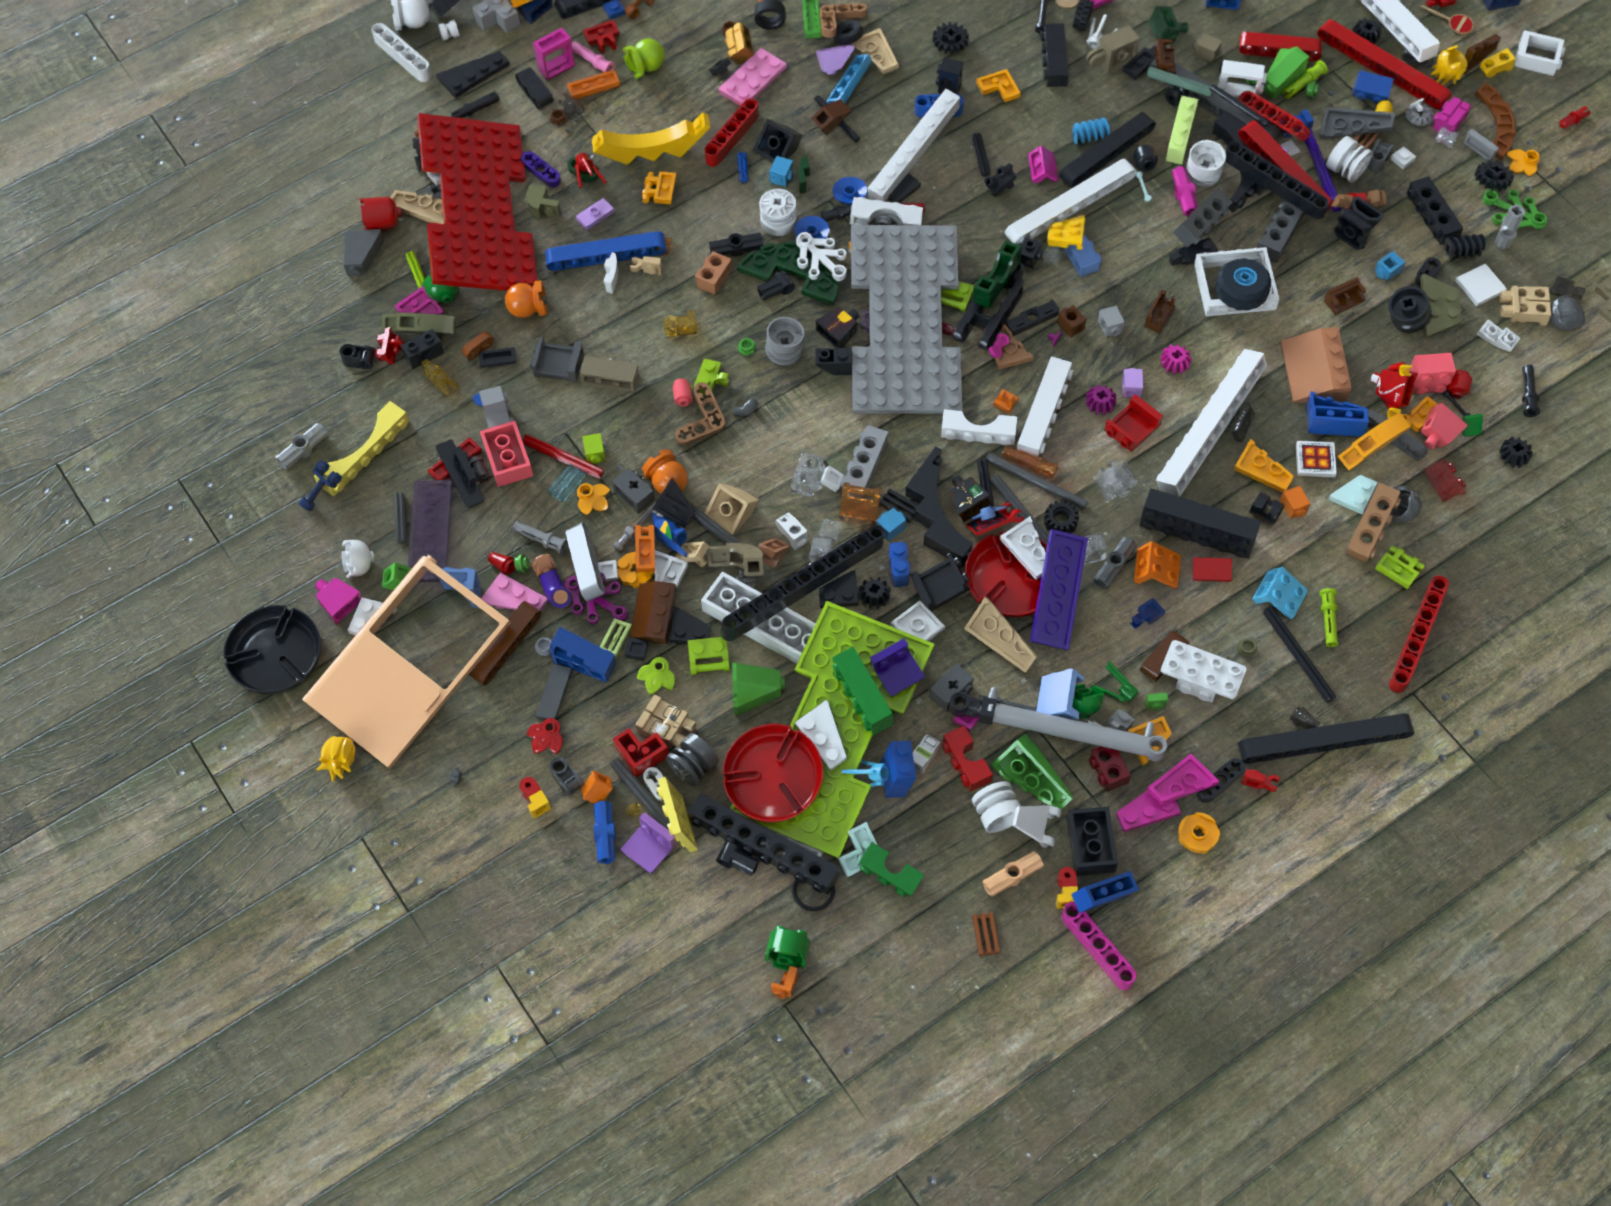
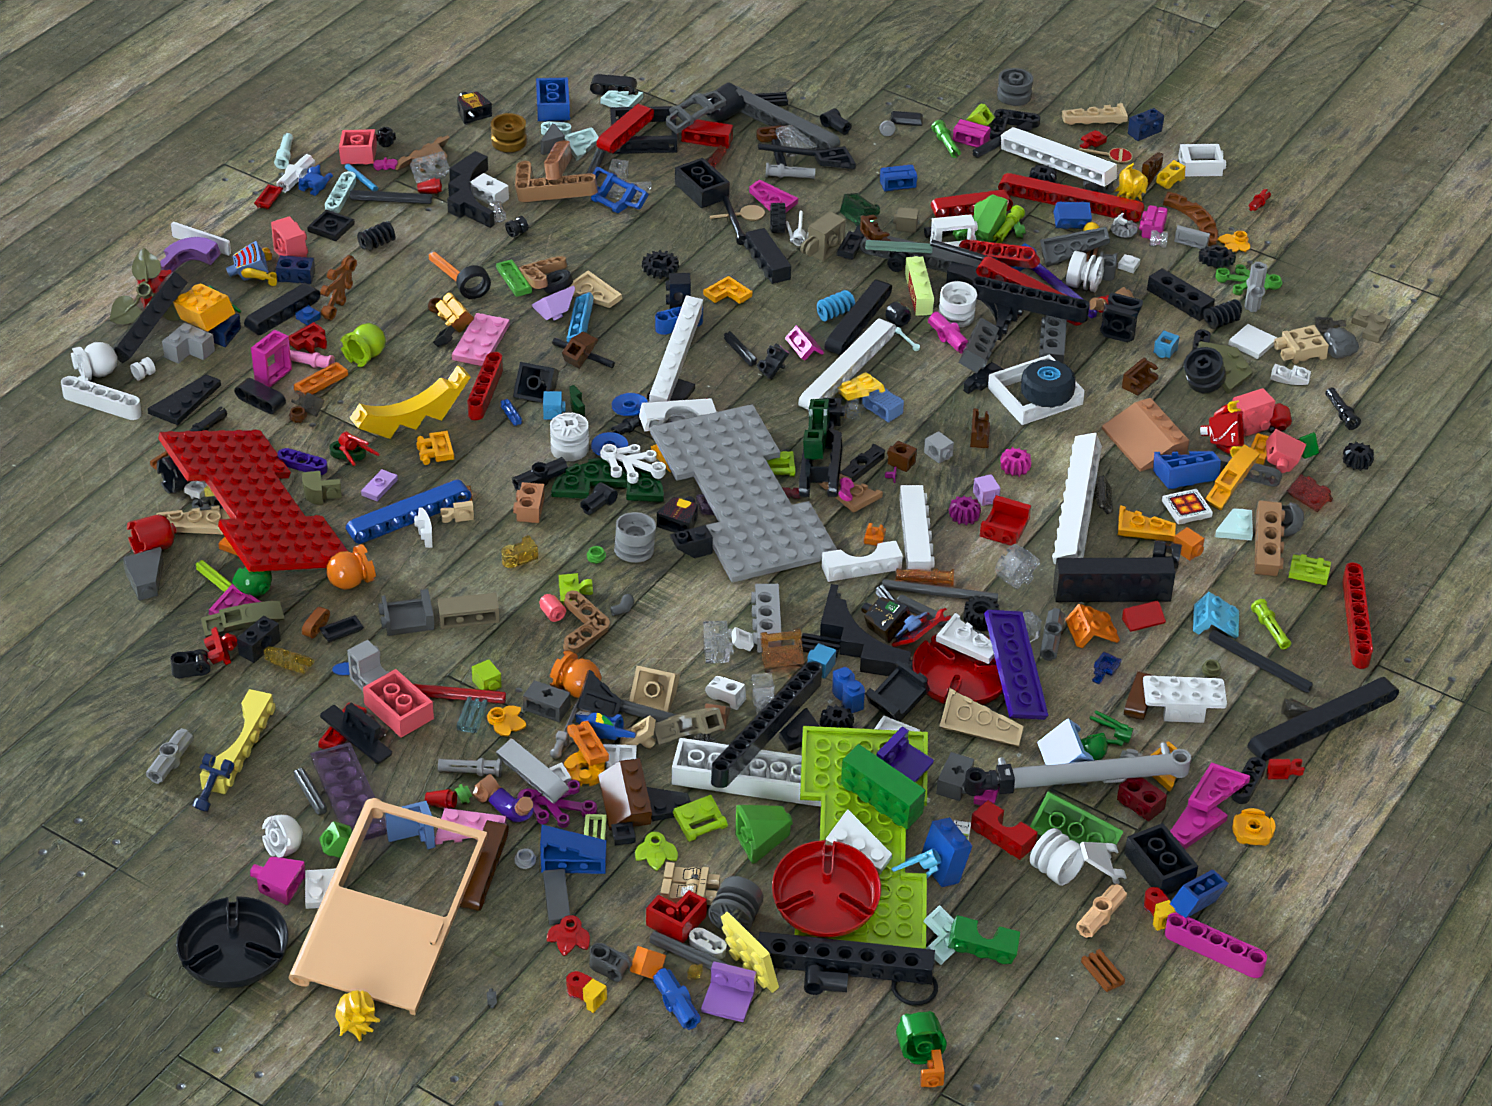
camera: 25 degrees left, 20 degrees down
bright green plate [1145,693,1168,711] -> none

